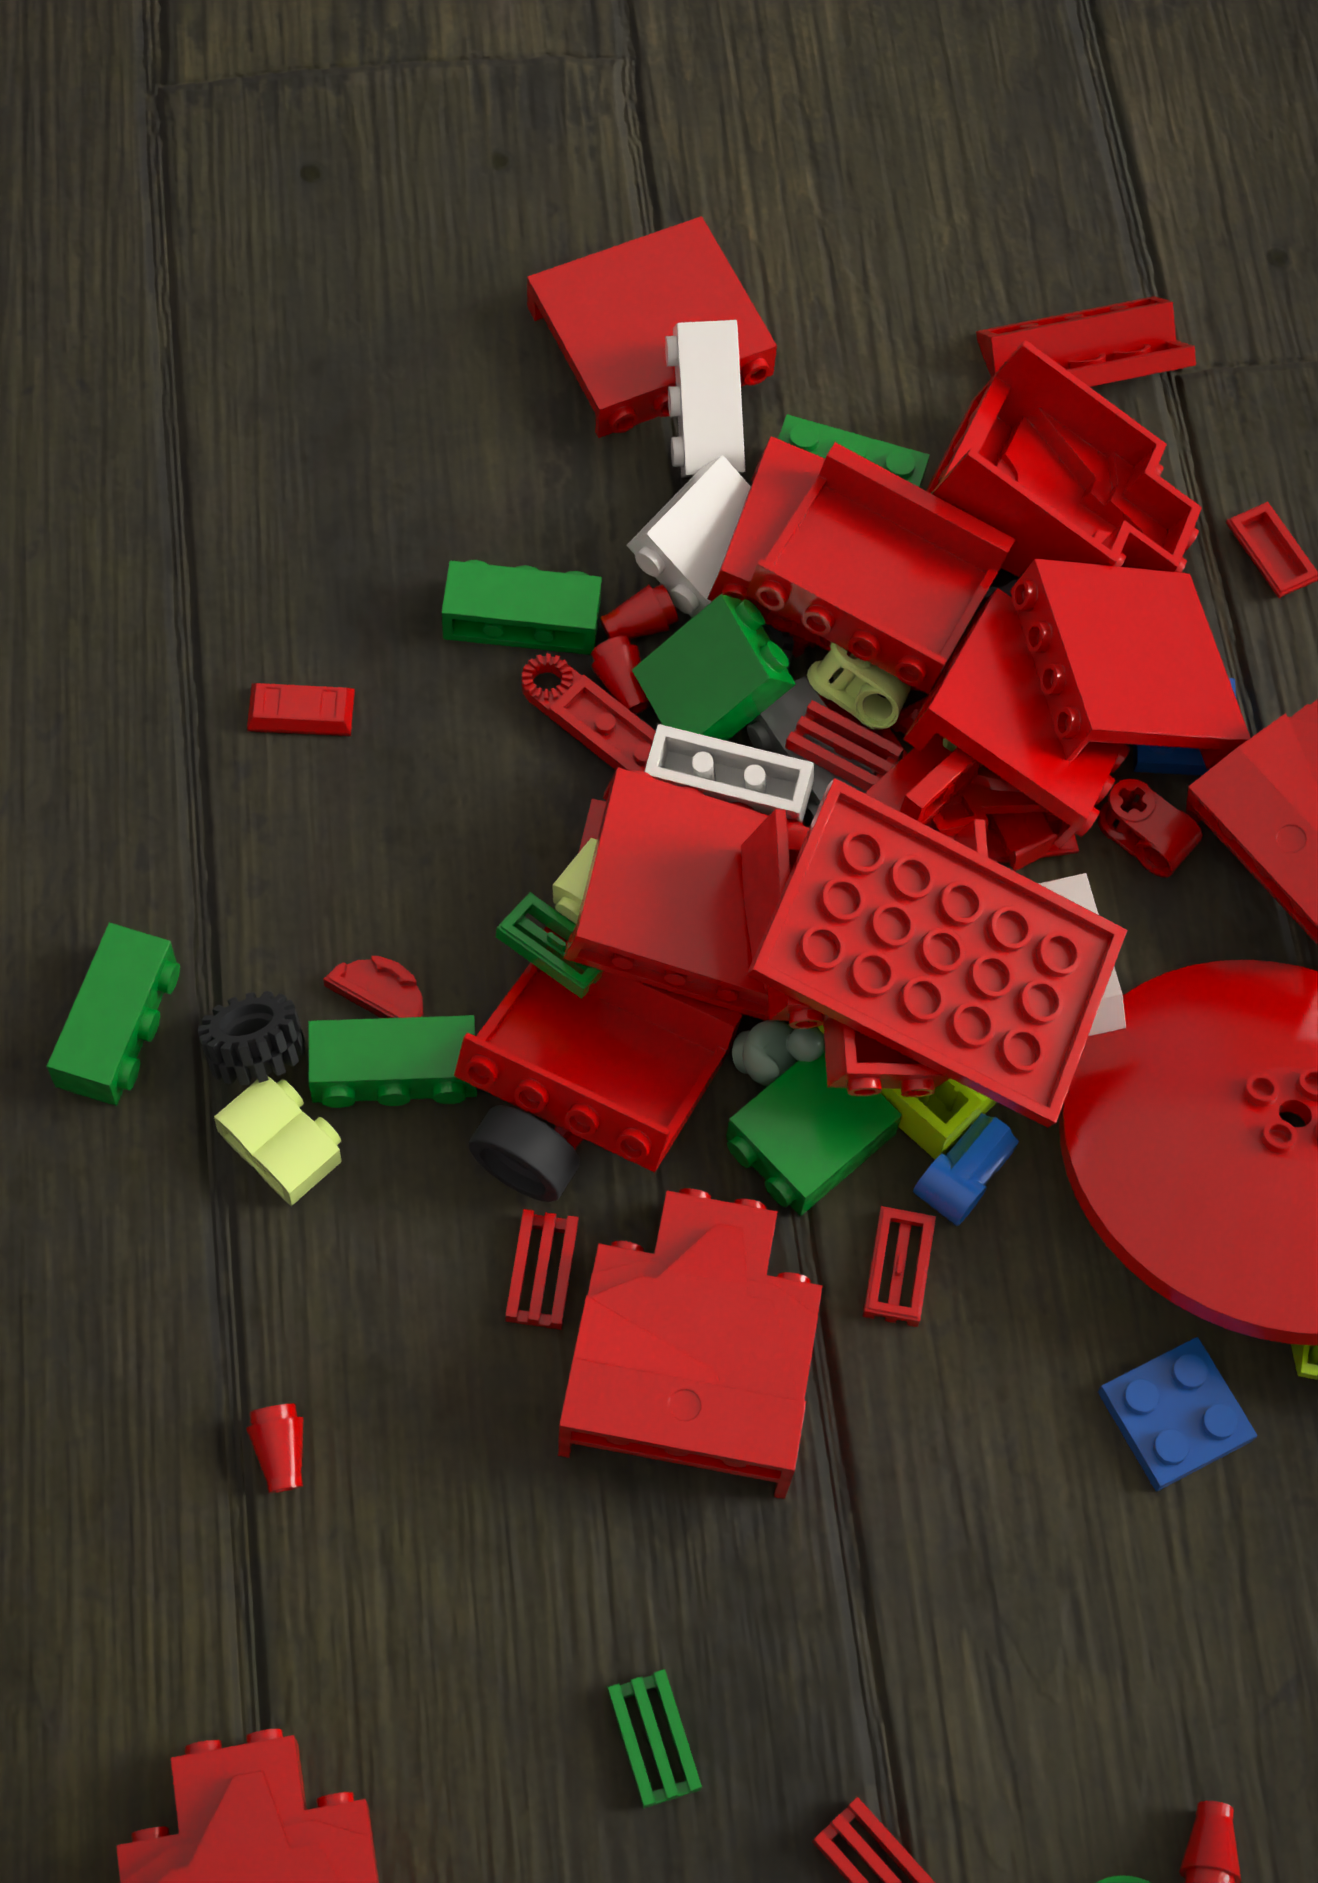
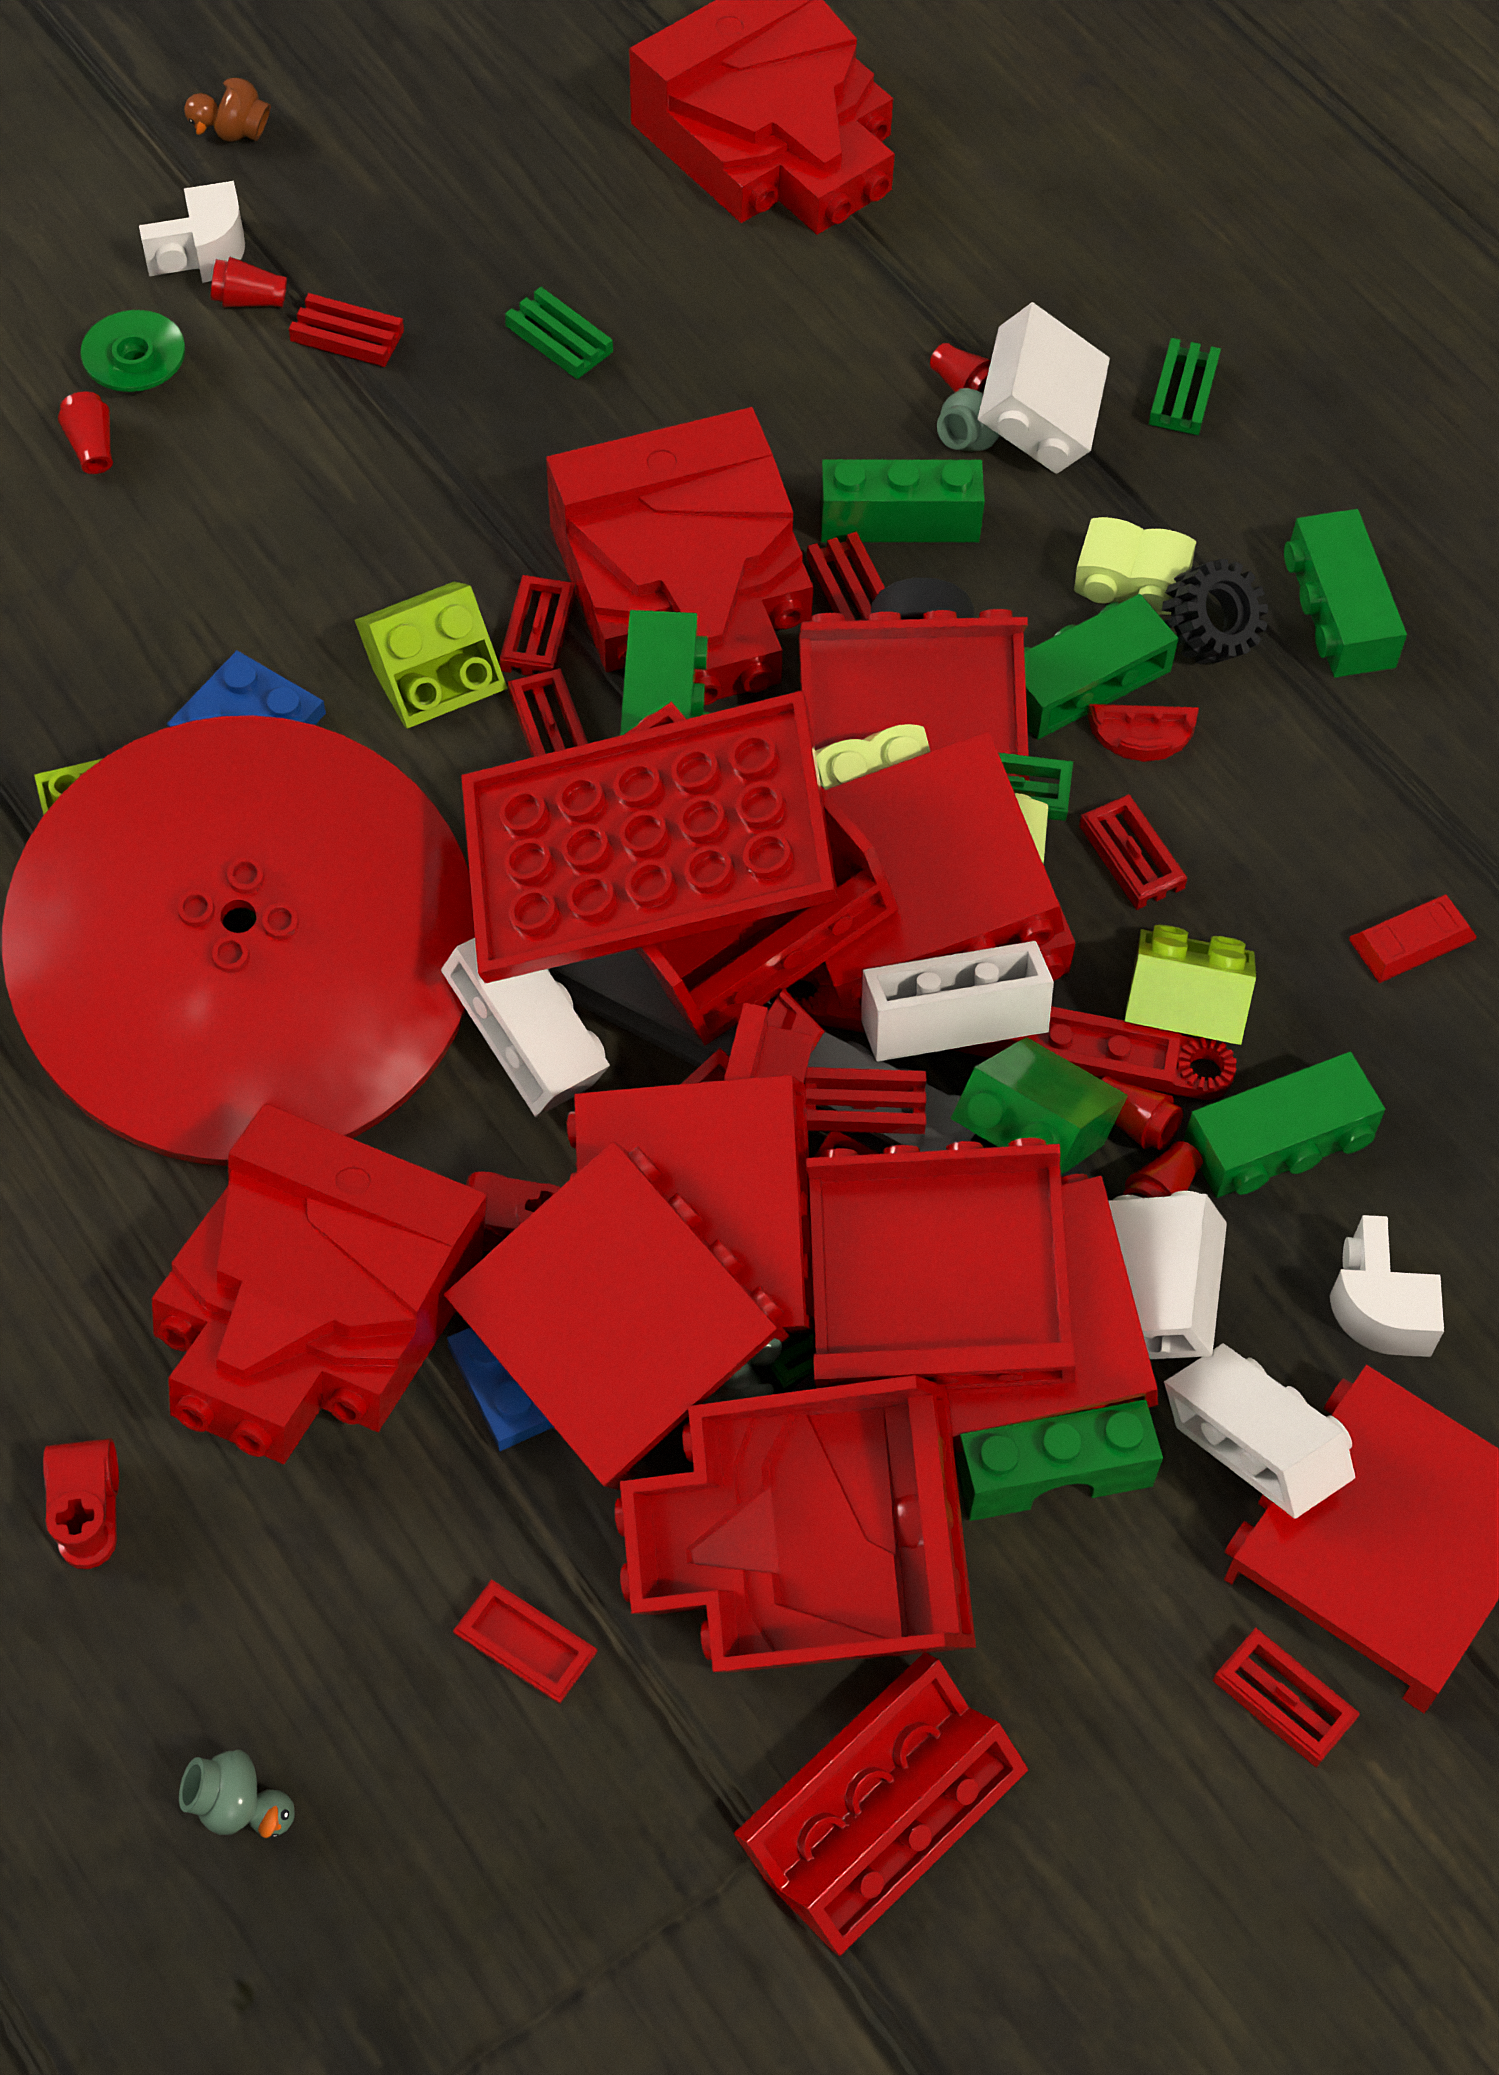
camera: 155 degrees right, 5 degrees down
none -> lime slope [355,581,508,729]
none -> red tile [499,575,576,676]
none -> green brick [620,610,708,736]
none -> yellowish green brick [815,724,931,790]
none -> green brick [820,459,985,542]
none -> sand green animal [937,388,1000,452]
none -> white brick [977,302,1110,474]
none -> red tile [1079,794,1188,910]
none -> lime slope [1124,925,1256,1045]
none -> green tile [1148,338,1221,436]
none -> red tile [1212,1628,1360,1768]
none -> white brick [1330,1215,1444,1357]

